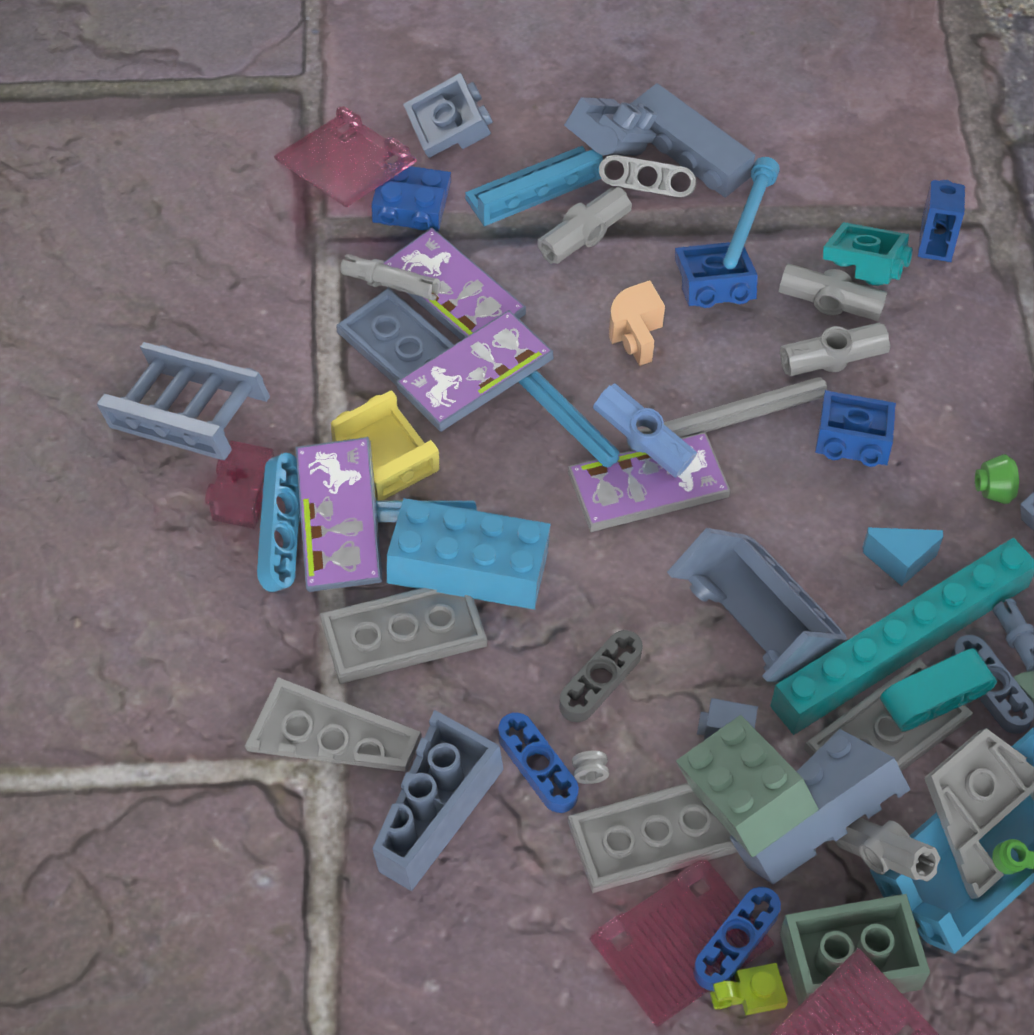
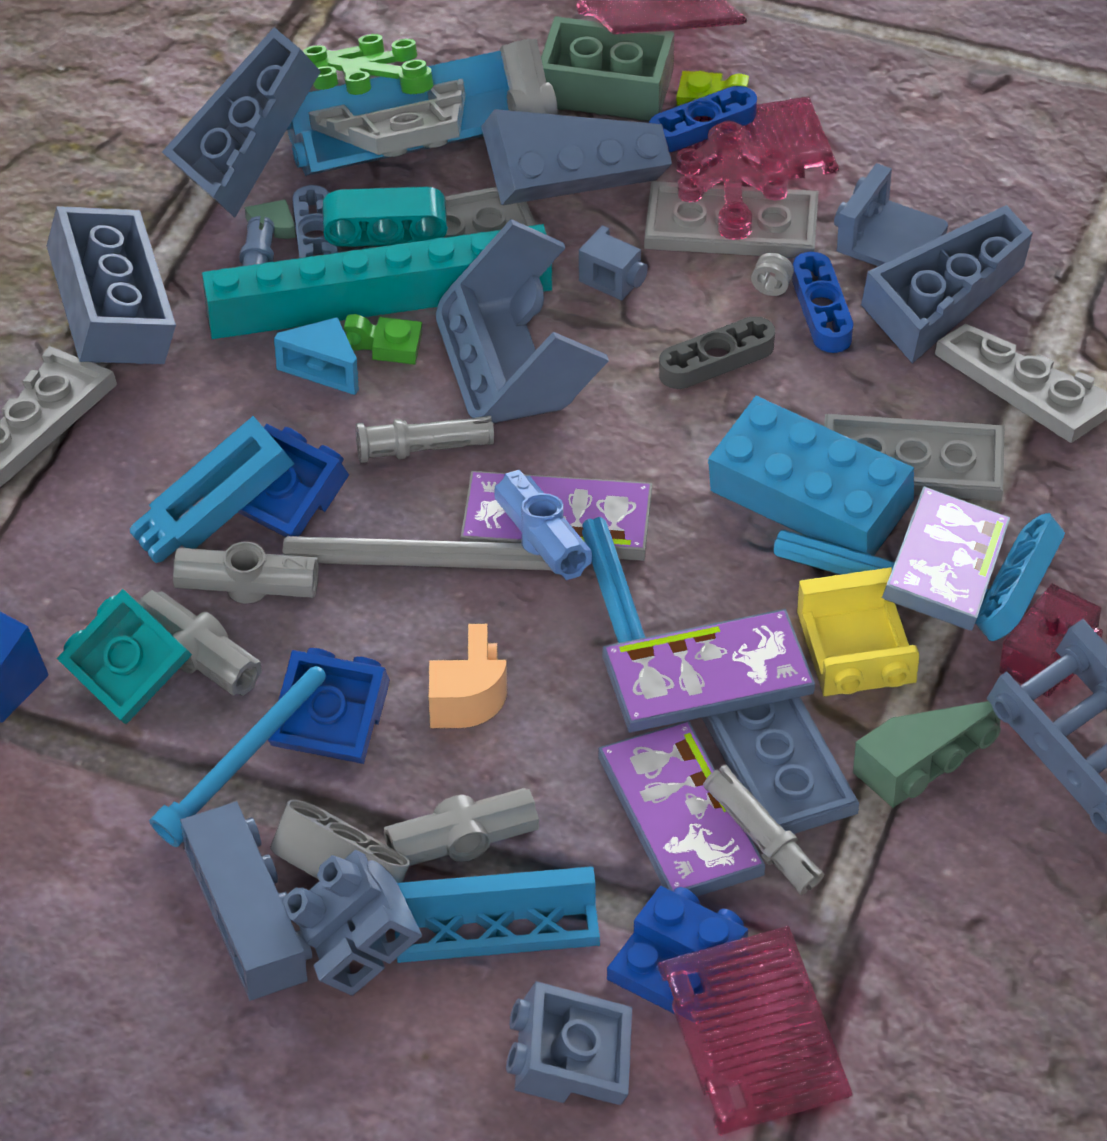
camera: 155 degrees left, 10 degrees down
sand green brick [676,715,819,858] -> none
bright green cone [975,454,1019,504] -> none
none -> dark azure hinge [130,416,295,563]
none -> bright green plate [344,314,422,365]
none -> light grey pin [356,415,494,463]
none -> clear pink plant [676,121,788,240]
none -> sand blue bracket [834,163,948,266]
none -> sand green slope [853,701,1001,808]

